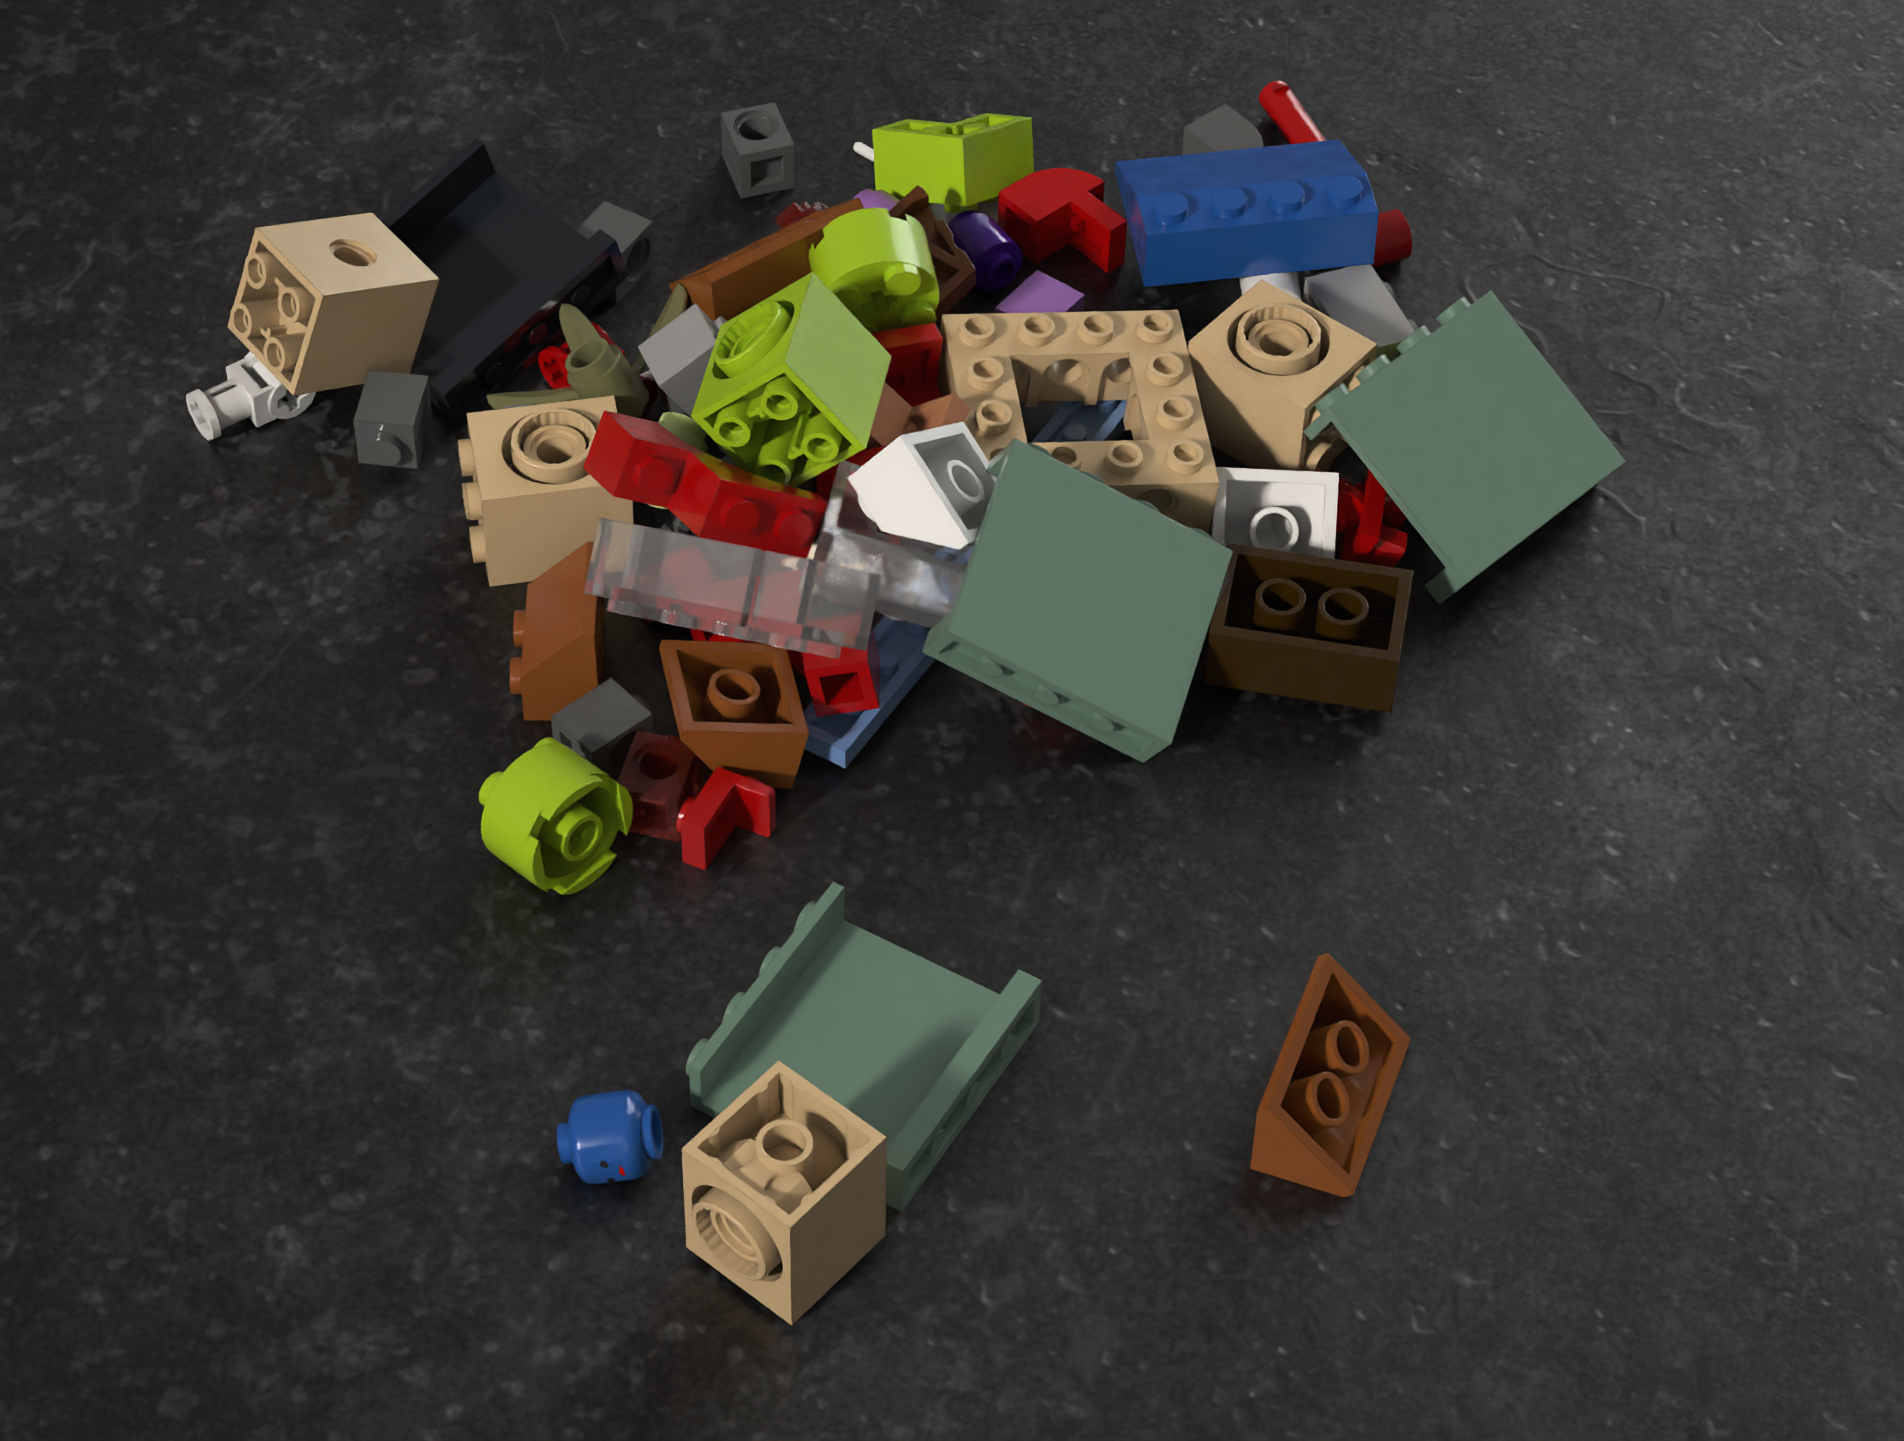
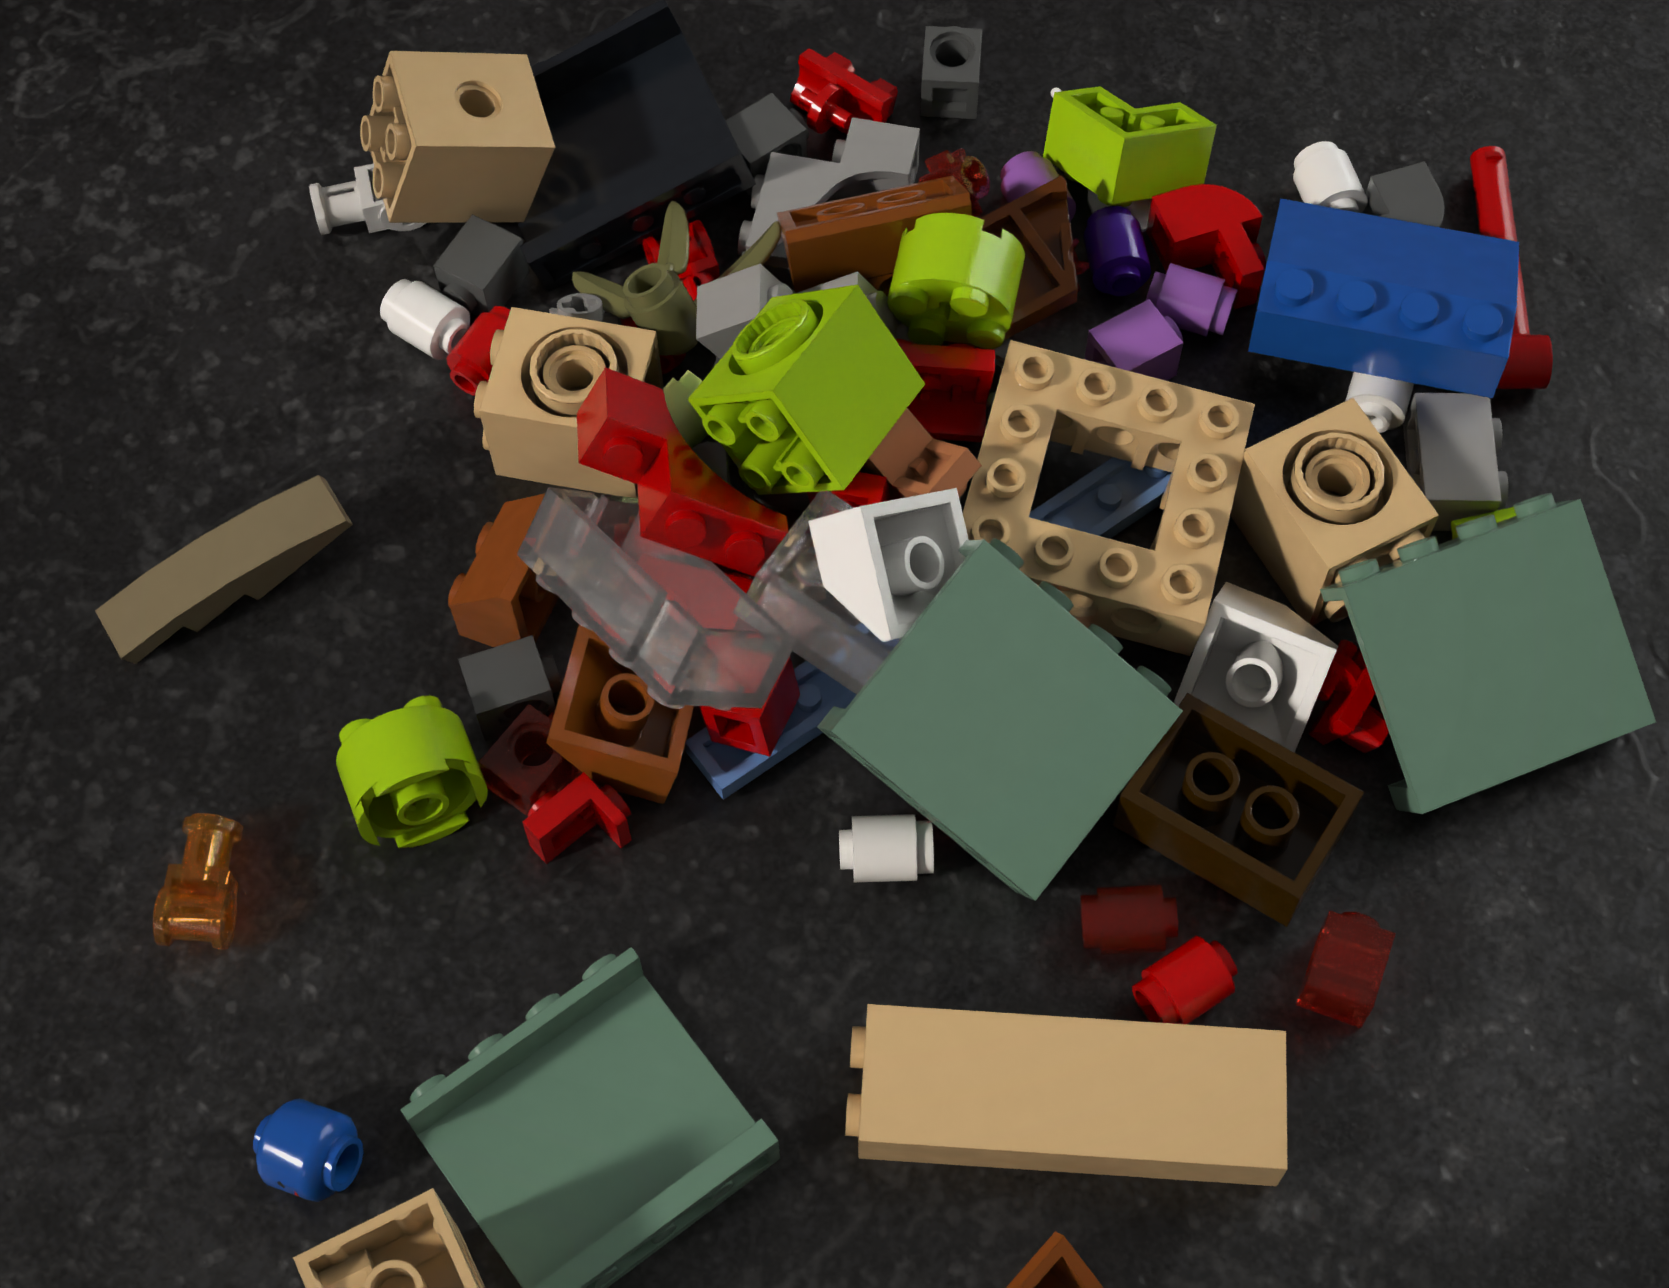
camera: 25 degrees right, 15 degrees up
none -> dark tan slope [95,475,353,664]
none -> clear orange connector [153,813,243,950]
none -> white brick [380,279,470,360]
none -> red brick [446,306,510,396]
none -> light grey arch [738,117,920,258]
none -> red hips [790,48,898,135]
none -> white brick [839,814,934,883]
none -> tan brick [845,1004,1288,1186]
none -> clear red brick [1080,884,1178,955]
none -> red brick [1132,936,1238,1024]
none -> medium lavender brick [1146,263,1238,337]
none -> white brick [1293,141,1368,213]
none -> clear red brick [1296,910,1396,1028]

